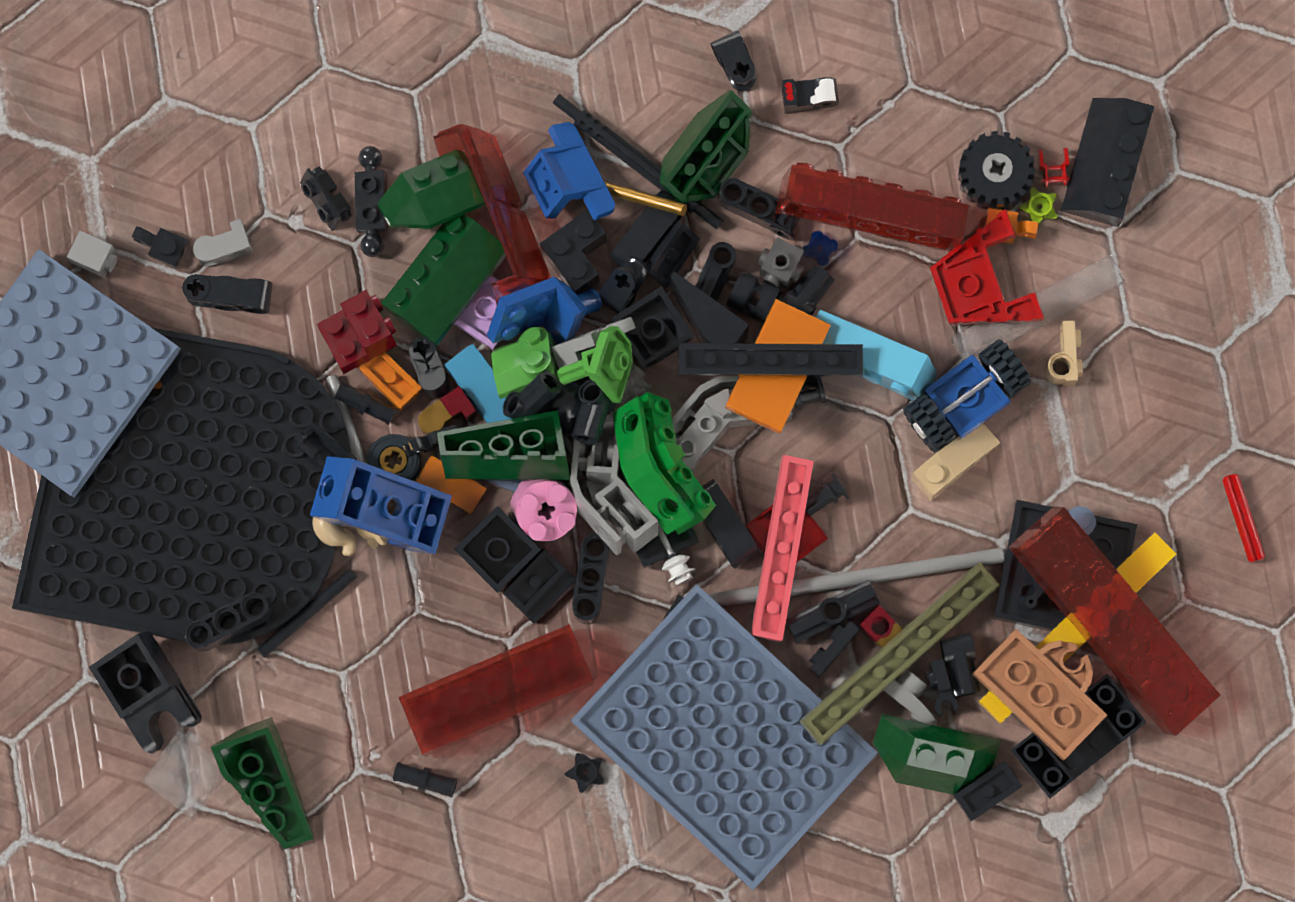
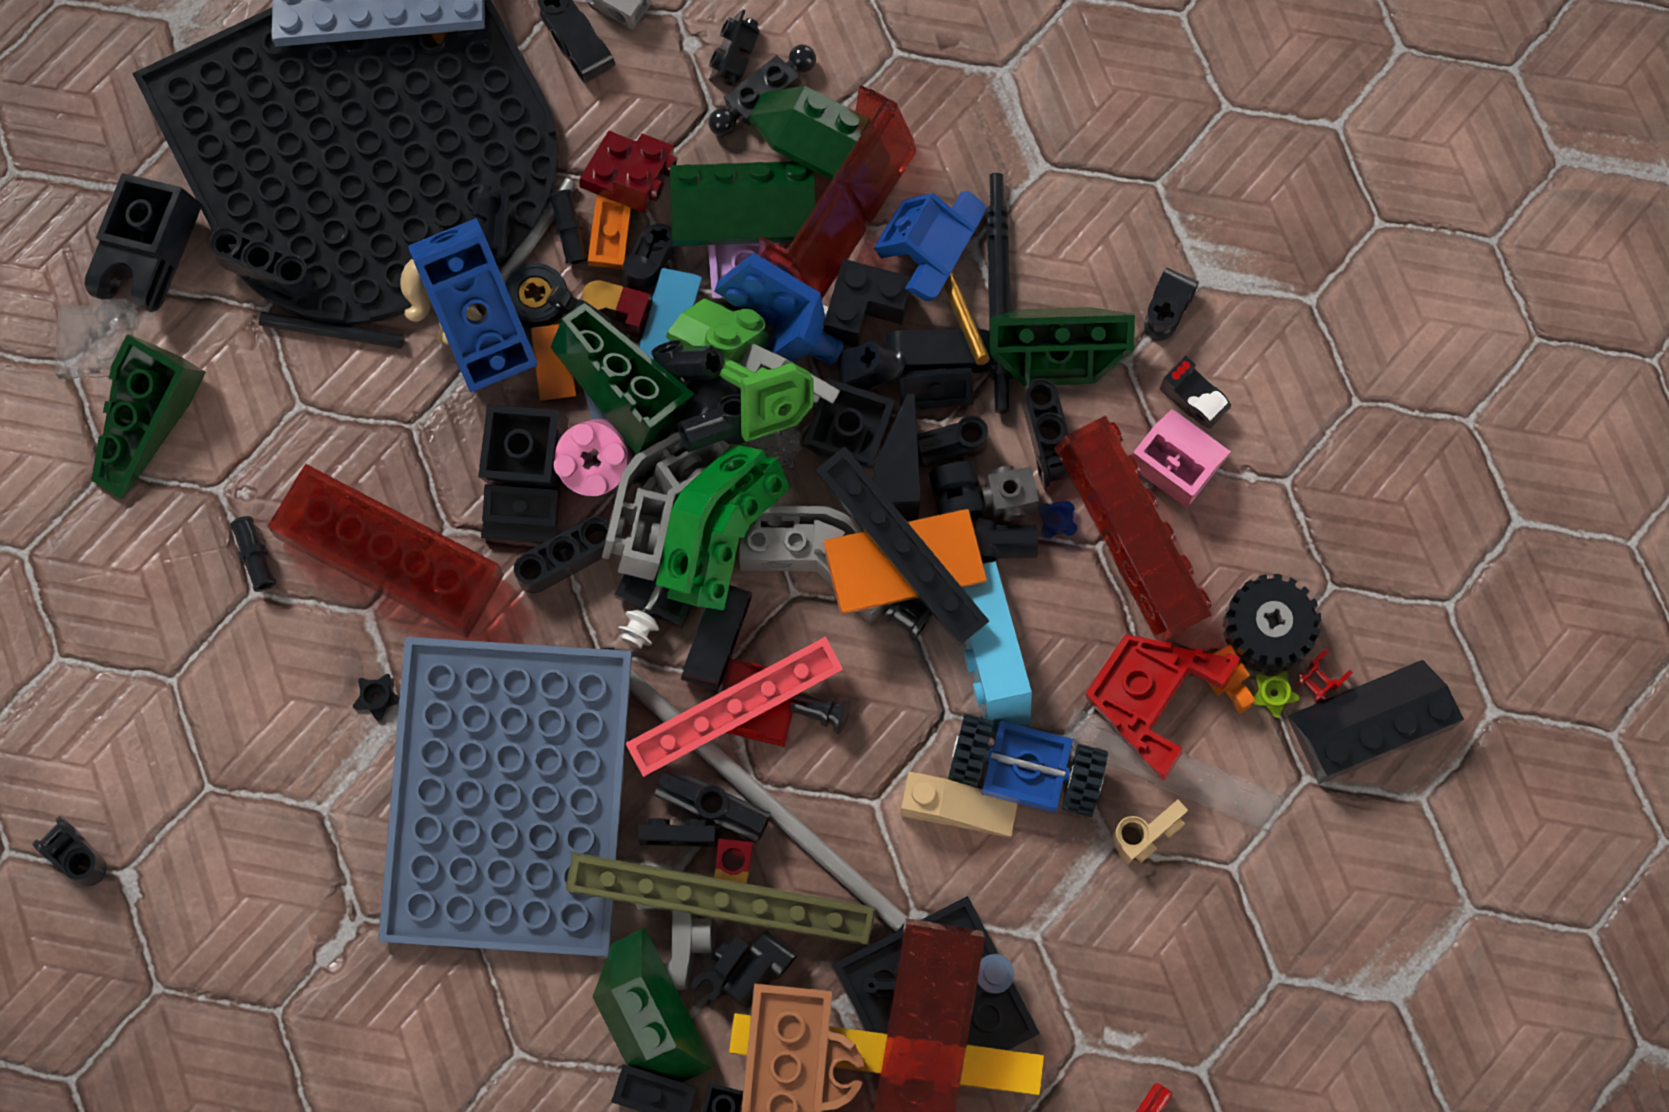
camera: 45 degrees right, 5 degrees down
none -> bright pink slope [1128,409,1231,508]

